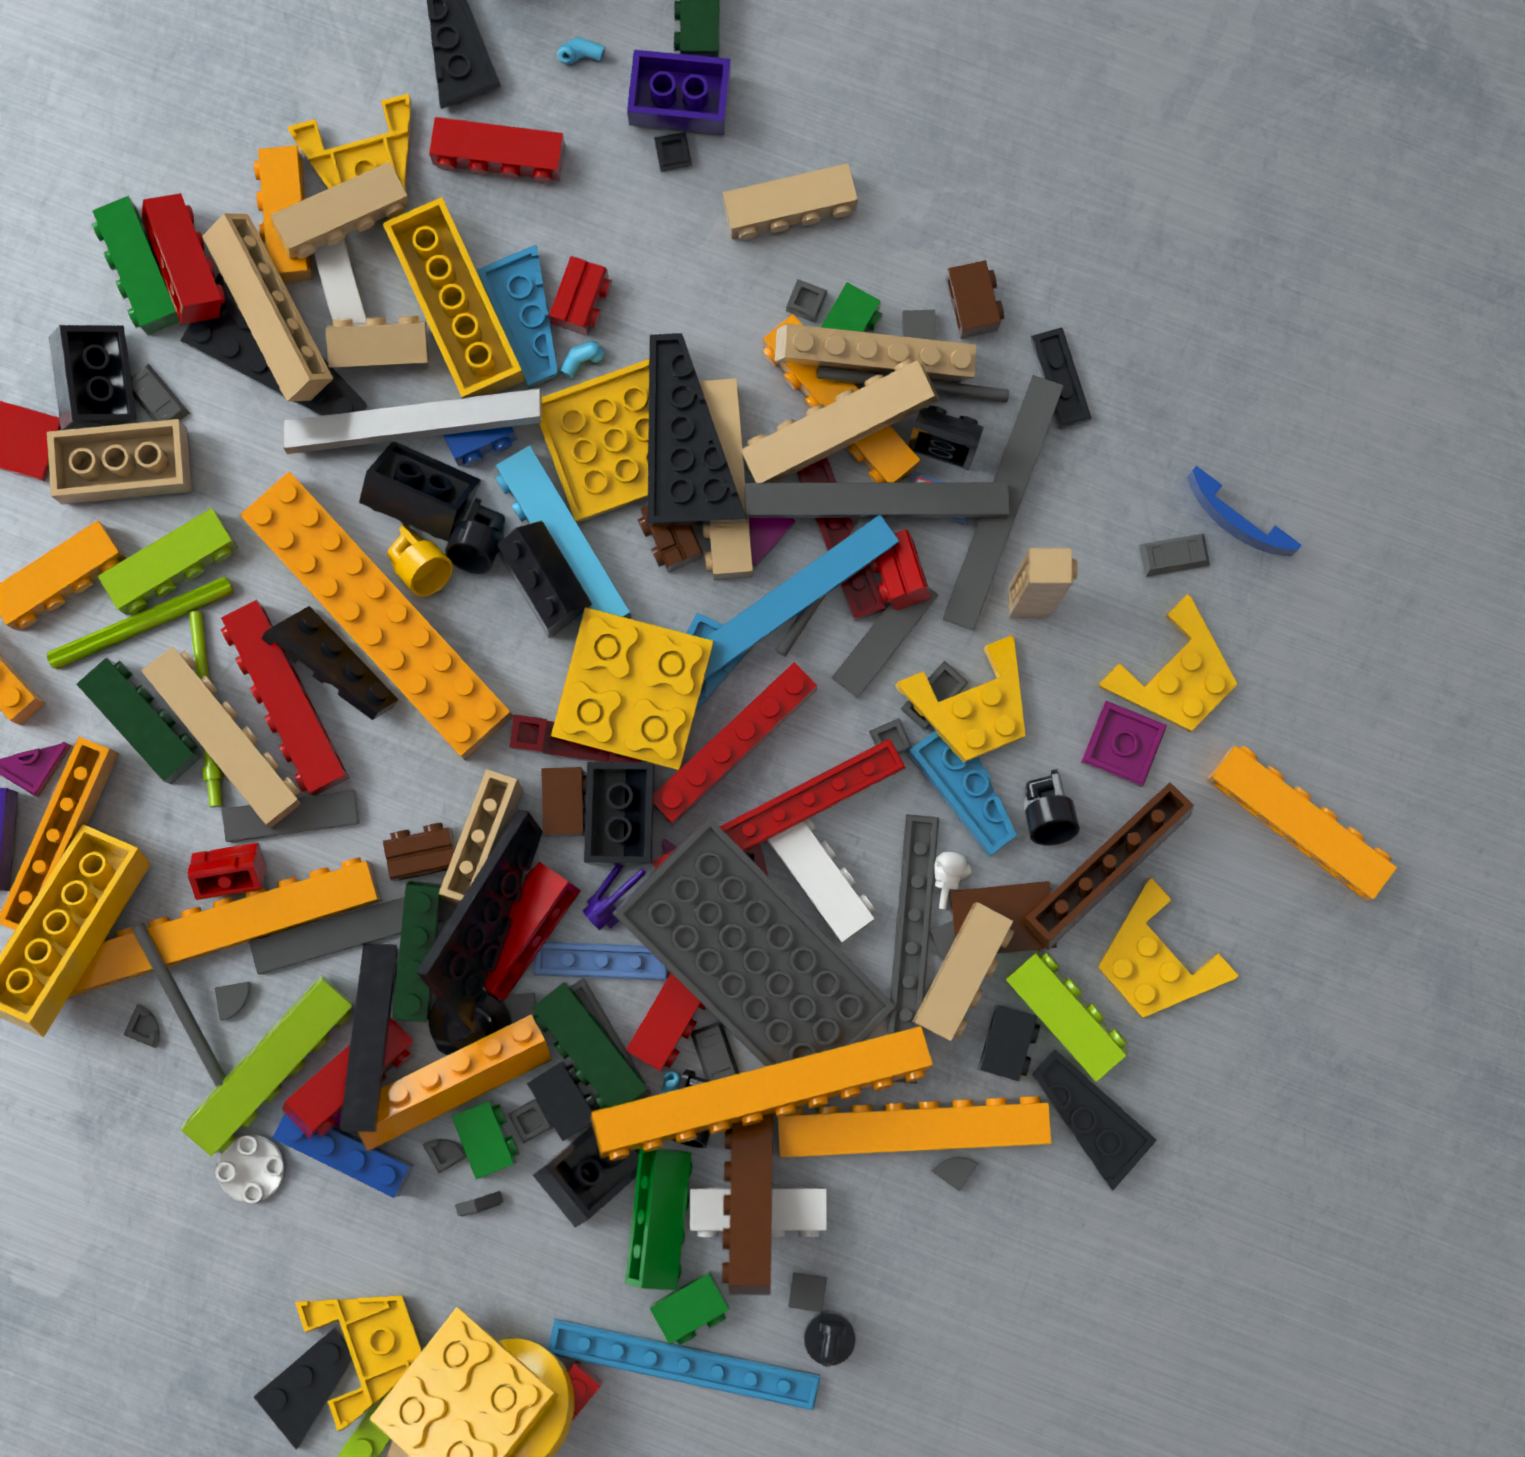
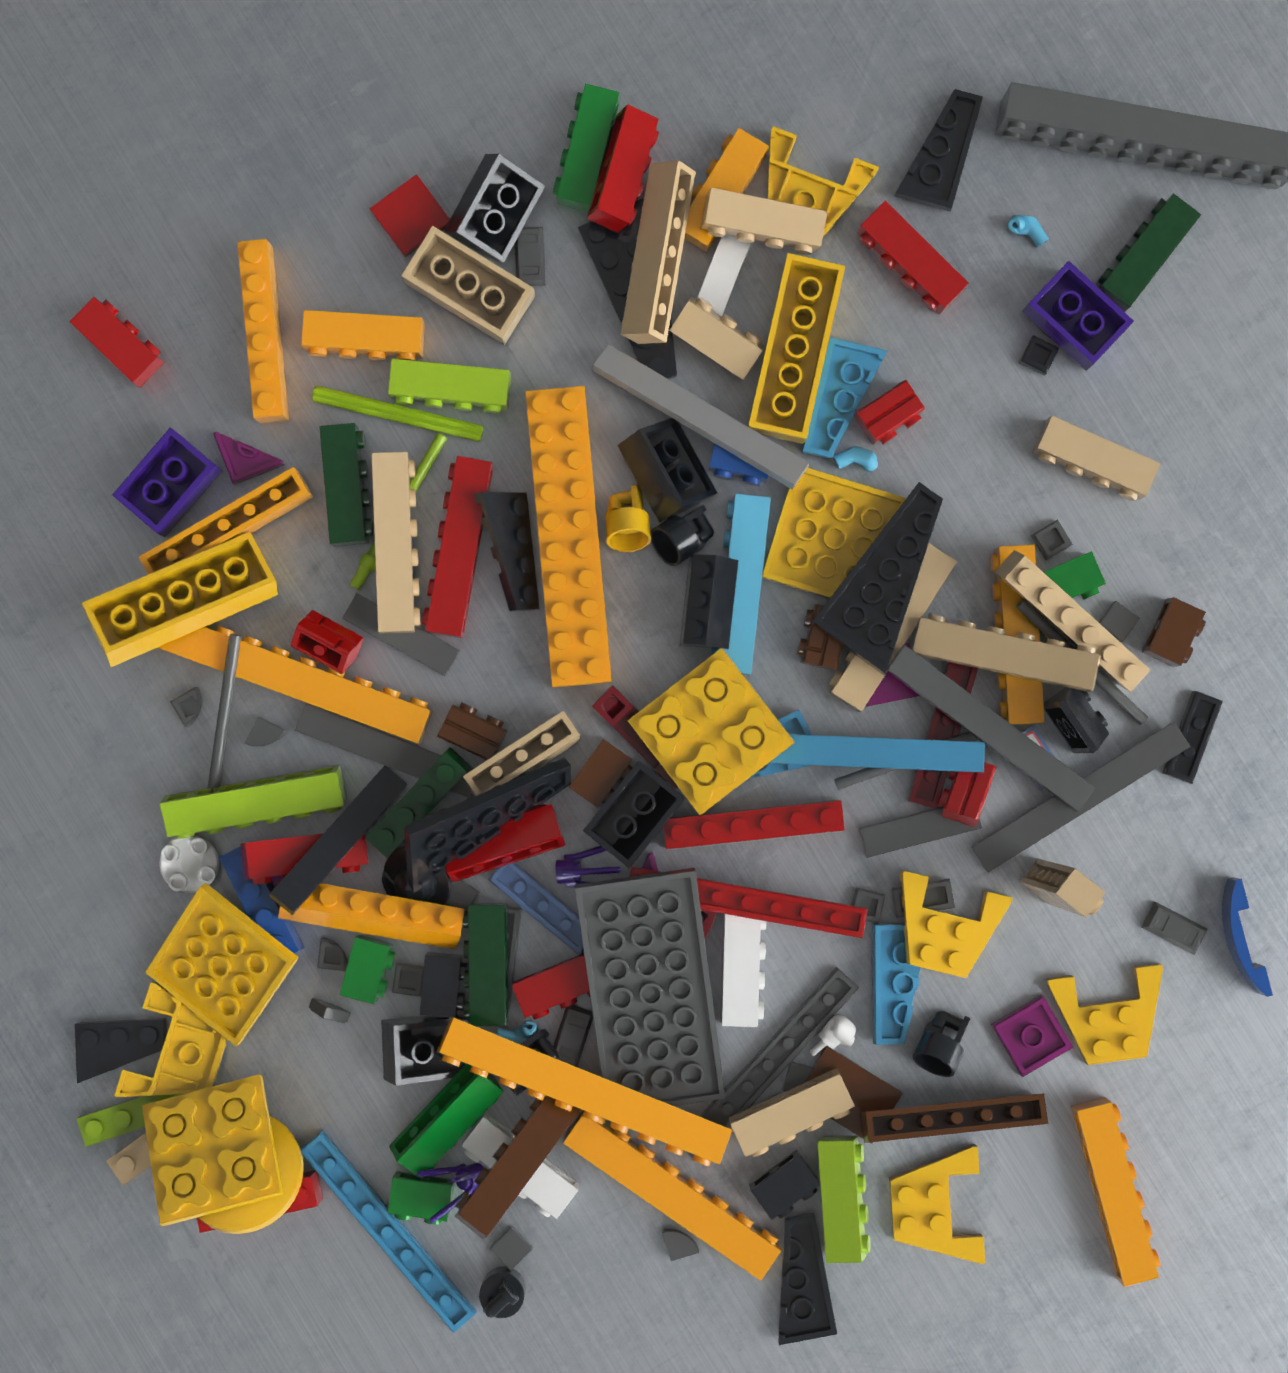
camera: 40 degrees right, 5 degrees up
none -> yellow piece [145,883,299,1046]
none -> dark purple plant [417,1163,484,1223]

